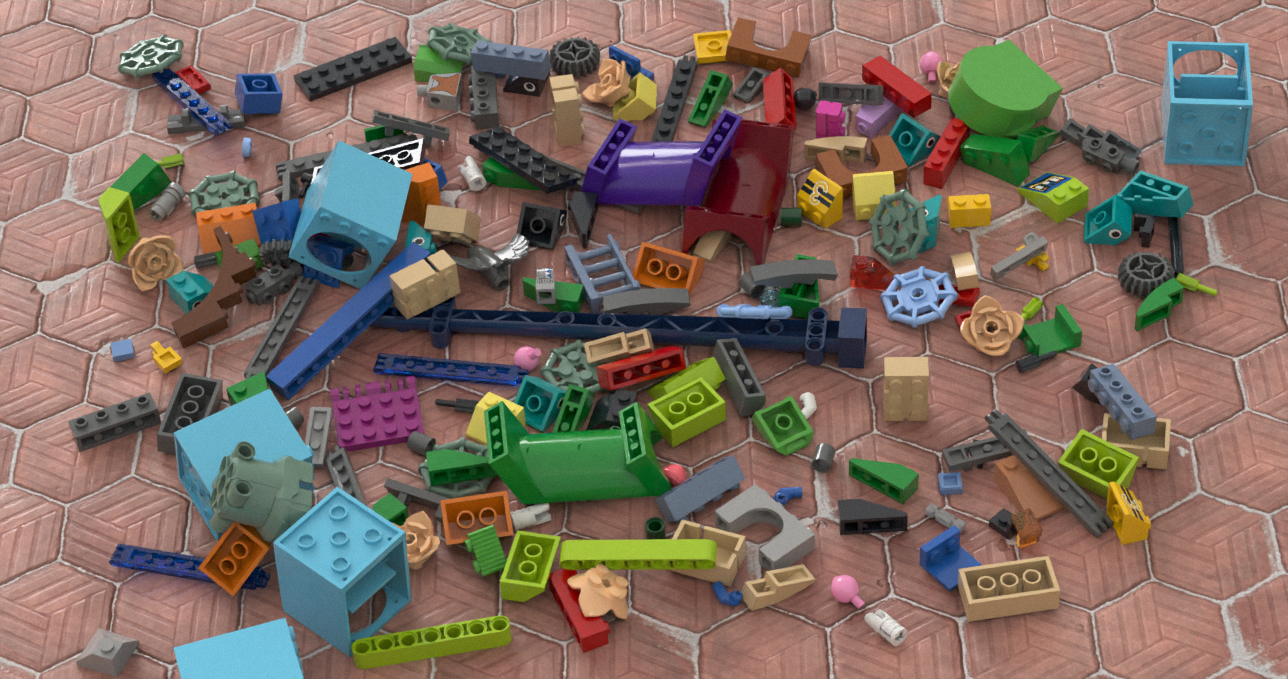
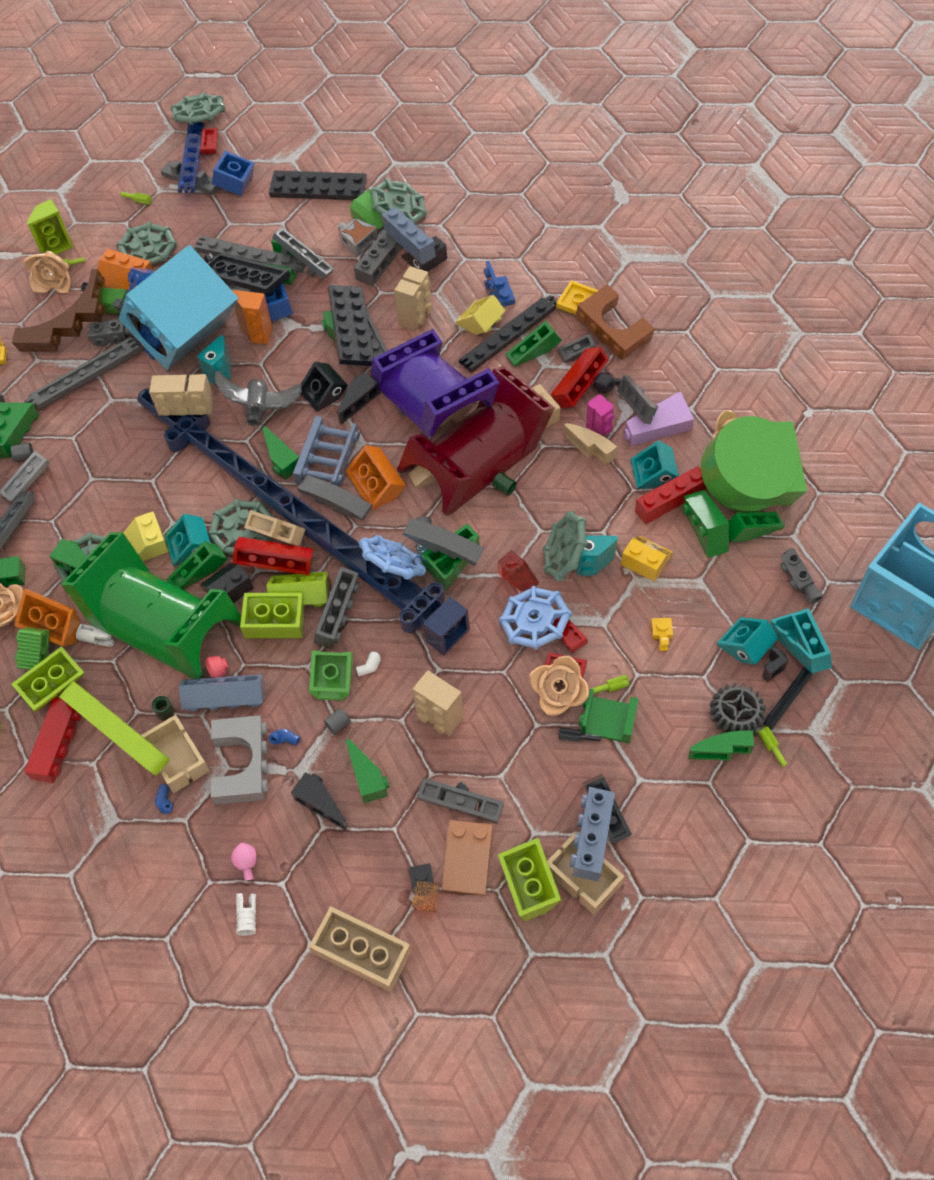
camera: 35 degrees right, 15 degrees up
green wedge [110,153,172,210] -> none
light grey axle [148,182,186,222] -> none
teal slope [166,270,214,314] -> none
light blue tile [242,137,252,157] -> none
blue brick [266,242,433,401] -> none
magenta hinge [330,376,424,452] -> none
clear blue hinge [373,353,529,387] -> none
dark grey hinge [384,478,450,523] -> none
dark grey beam [407,431,436,456] -> none
tan piece [424,204,481,244] -> none
black axle [435,398,479,413] -> none
white hinge [459,156,486,191] -> none
bright pink piece [514,346,541,372] -> none
light grey leg [536,268,556,305] -> none
dark grey gear [549,36,600,79] -> none
light nougat brick [567,564,628,620] -> none
light nougat brick [582,59,630,107] -> none
tan slope [741,564,815,611] -> none
yellow slope [797,169,843,229] -> none
dark orange arch [815,135,908,198] -> none
light yellow slope [852,171,896,221] -> none
red brick [862,56,932,118] -> none
blue bracket [919,525,982,591] -> none
bright pink piece [920,51,943,83] -> none
light grey axle [926,503,966,534] -> none
medium blue tile [938,472,963,495] -> none
tan slope [950,252,979,291] -> none
dark grey hinge [985,409,1114,538] -> none
light grey hinge [990,232,1048,281] -> none
lime slope [1017,172,1089,223] -> none
dark grey slope [1059,118,1142,159] -> none
yellow slope [1106,482,1151,545] -> none

